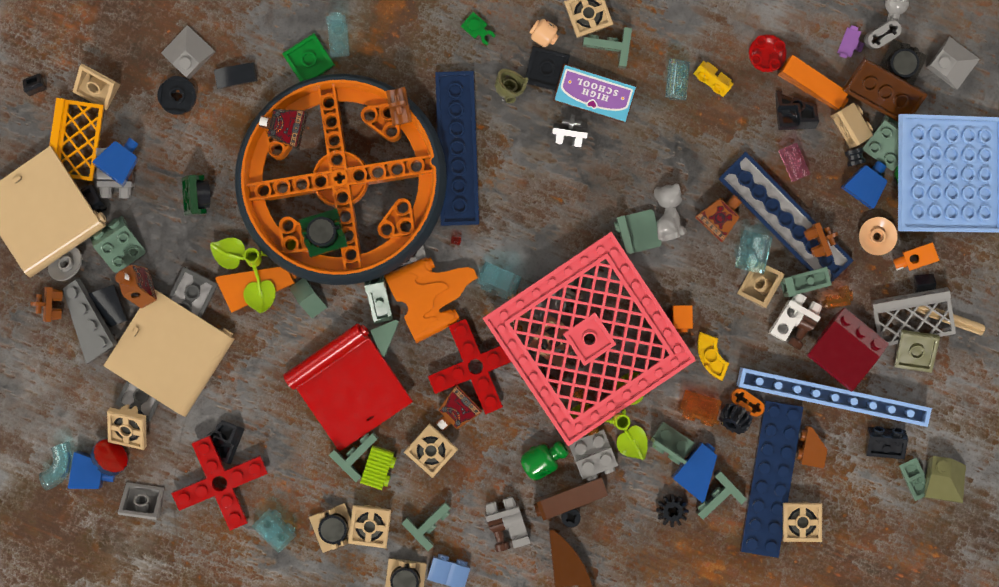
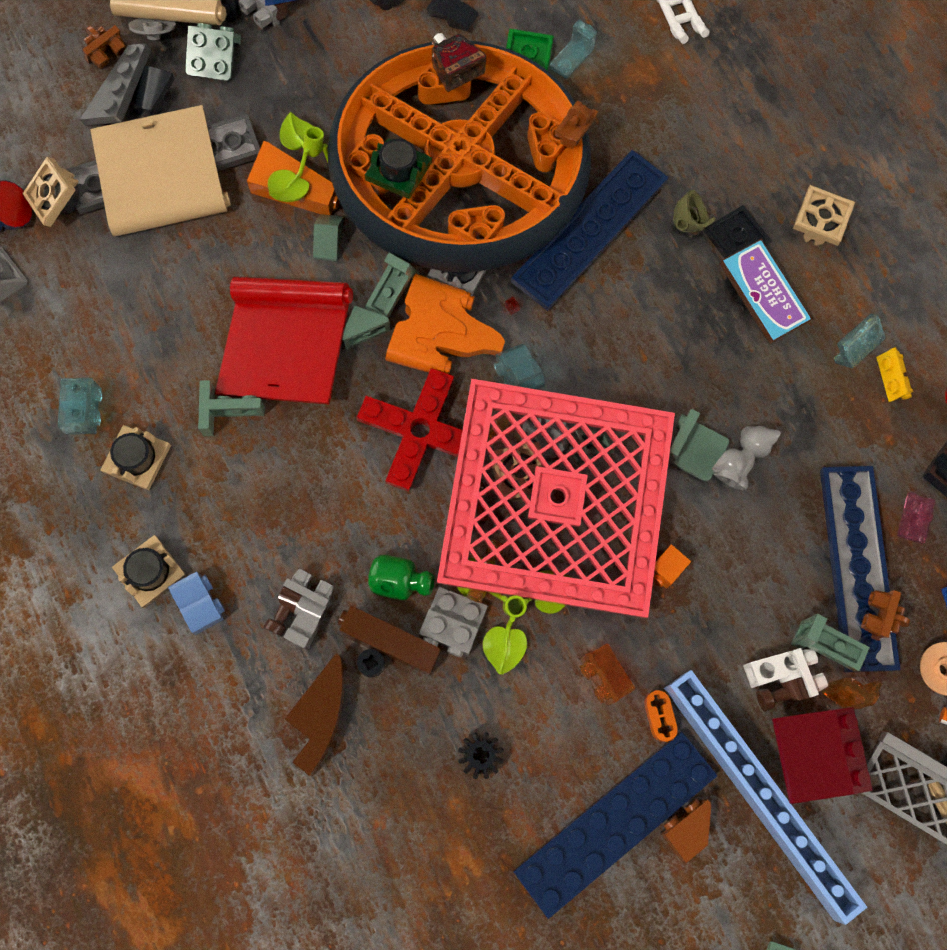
camera: 40 degrees right, 15 degrees down
dark orange torso [115,265,157,308] -> none
red piece [171,435,268,531] -> none
dark green piece [181,175,211,216] -> none
black slope [207,420,245,465] -> none
tan piece [348,505,392,548] -> none
lime brick [360,445,397,490] -> none
sand green bracket [401,501,451,551] -> none
tan piece [404,423,458,478] -> none
torso [436,385,482,431] -> none
green plate [461,12,495,46] -> none
light nougat head [529,19,559,47] -> none
dark grey hips [553,114,588,147] -> none
sand green bracket [582,27,632,68] -> none
sand green bracket [650,422,695,465] -> none
blue slope [672,442,717,503] -> none
torso [695,195,742,242] -> none
sand green bracket [696,470,747,519] -> none
yellow tile [697,332,729,381] -> none
black gear [718,402,753,435] -> none
clear light blue bracket [735,230,773,274] -> none
tan slope [737,260,785,308] -> none
tan piece [783,502,822,542] -> none
black bracket [866,426,908,459] -> none
olive tile [893,330,940,373] -> none

